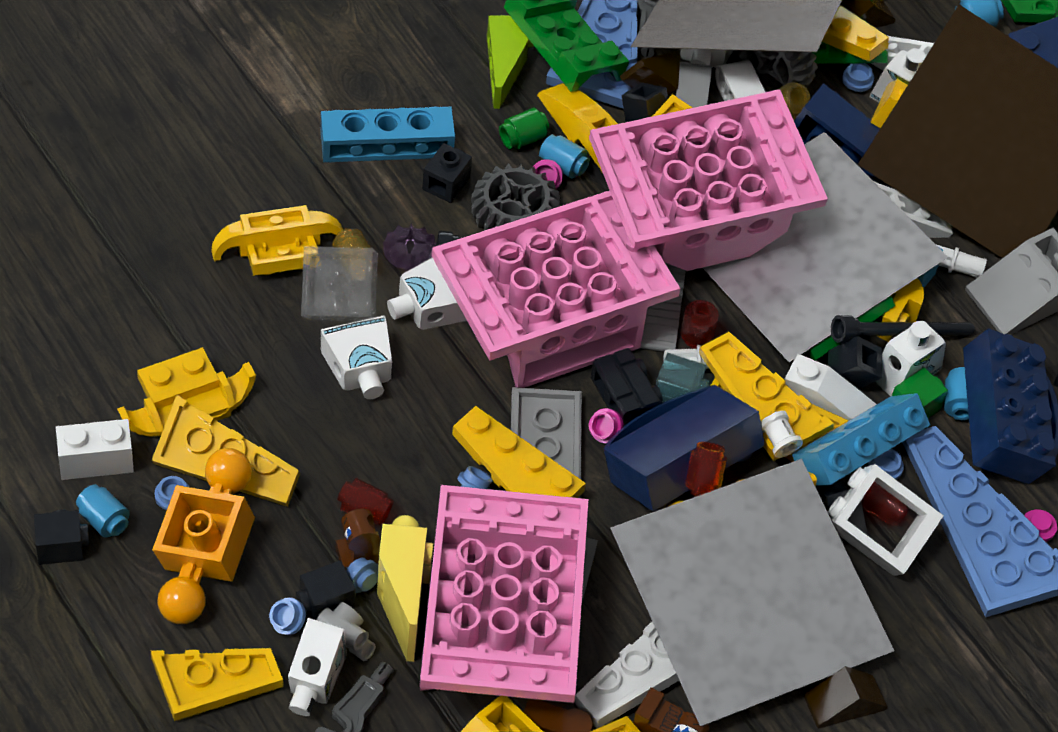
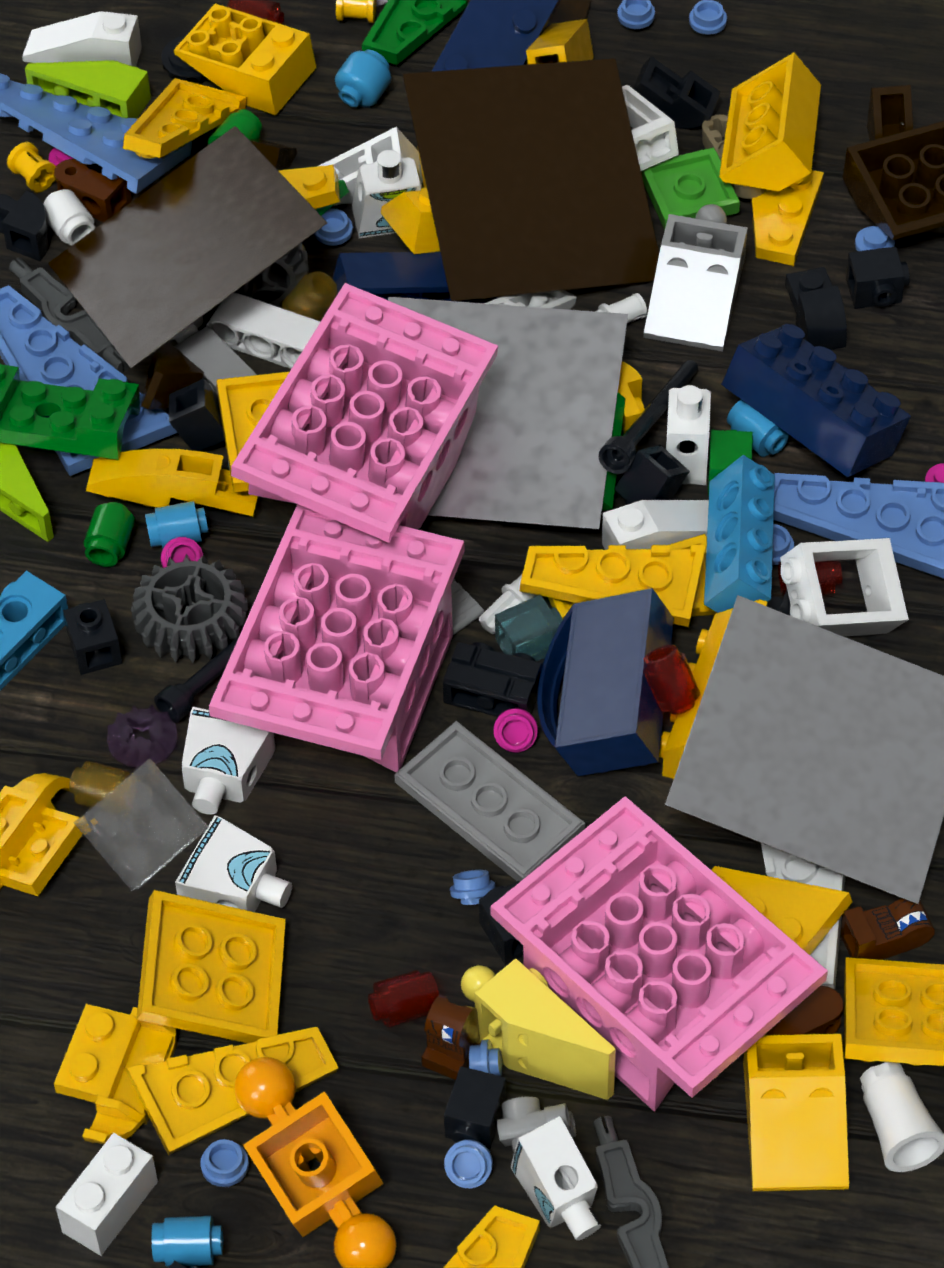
camera: 40 degrees left, 0 degrees up
yellow wing [452,406,586,498] -> none
clear red brick [681,300,719,349] -> none
white bush [761,411,803,458] -> none
none -> yellow plate [137,890,286,1043]
none -> yellow wing [711,866,853,955]

